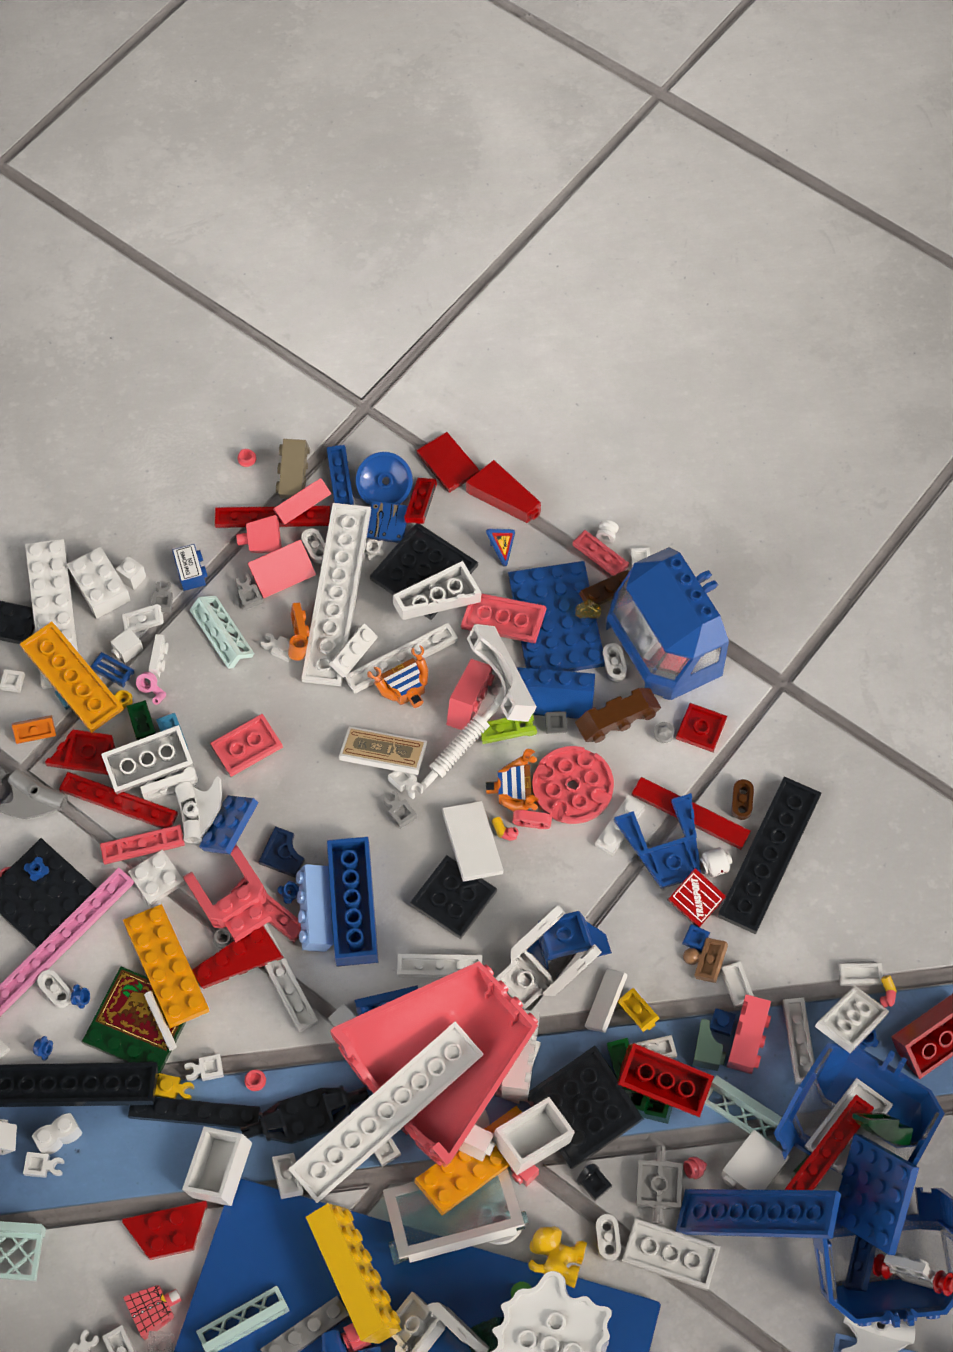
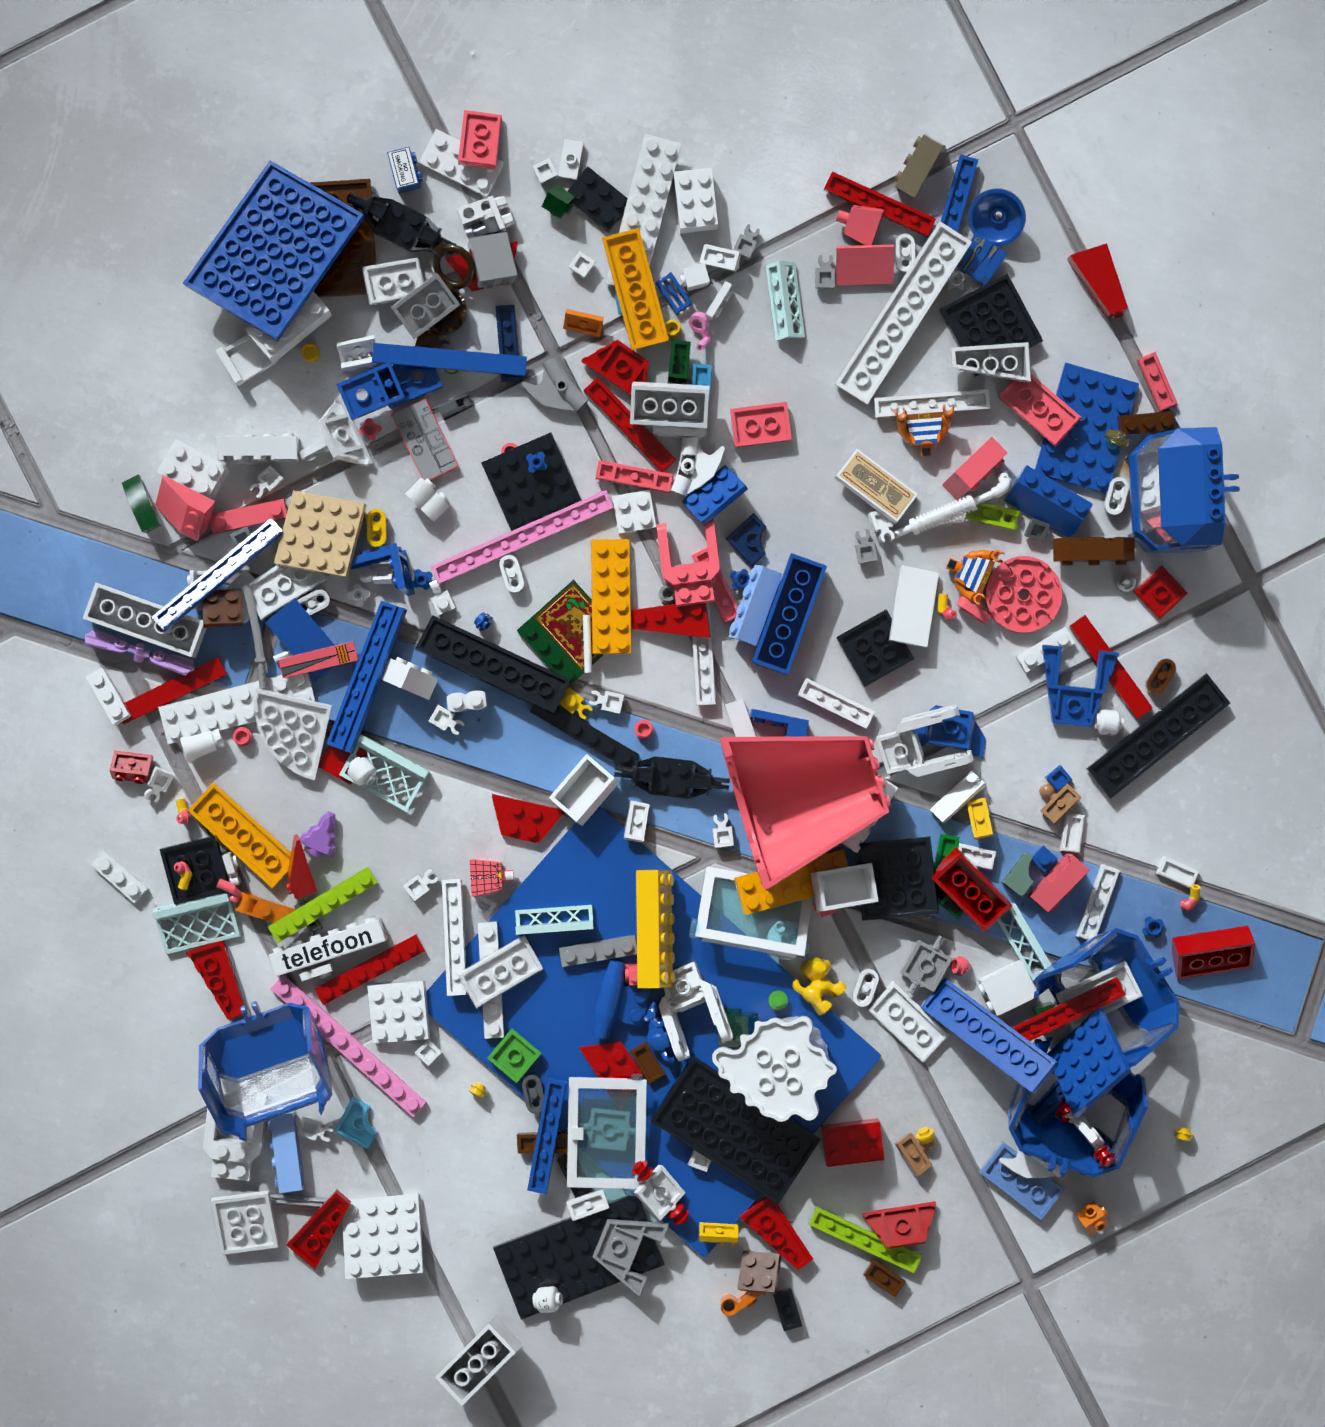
camera: 25 degrees right, 25 degrees up
blue plate [71,985,90,1009] -> none
white brick [116,556,146,590] -> none
brick [172,544,208,591] -> none
coral plate [237,449,256,467] -> none
white plate [261,633,291,662] -> none
coral tile [273,478,331,525] -> none
orange plate [288,602,309,661] -> none
white plate [289,1021,484,1203] -> none
white plate [329,623,378,677] -> none
red plate [404,478,437,524] -> none
red tile [416,432,480,493] -> none
white brick [459,1125,495,1162] -> none
white arch [467,624,536,722] -> none
piece [486,529,515,566] -> none
black tile [576,1164,612,1201] -> none
white wheel [596,520,619,543] -> none
white tile [630,547,650,567] -> none
red tile [667,868,727,927] -> none
white tile [815,985,889,1053] -> none
dark green slope [852,1113,913,1146] -> none

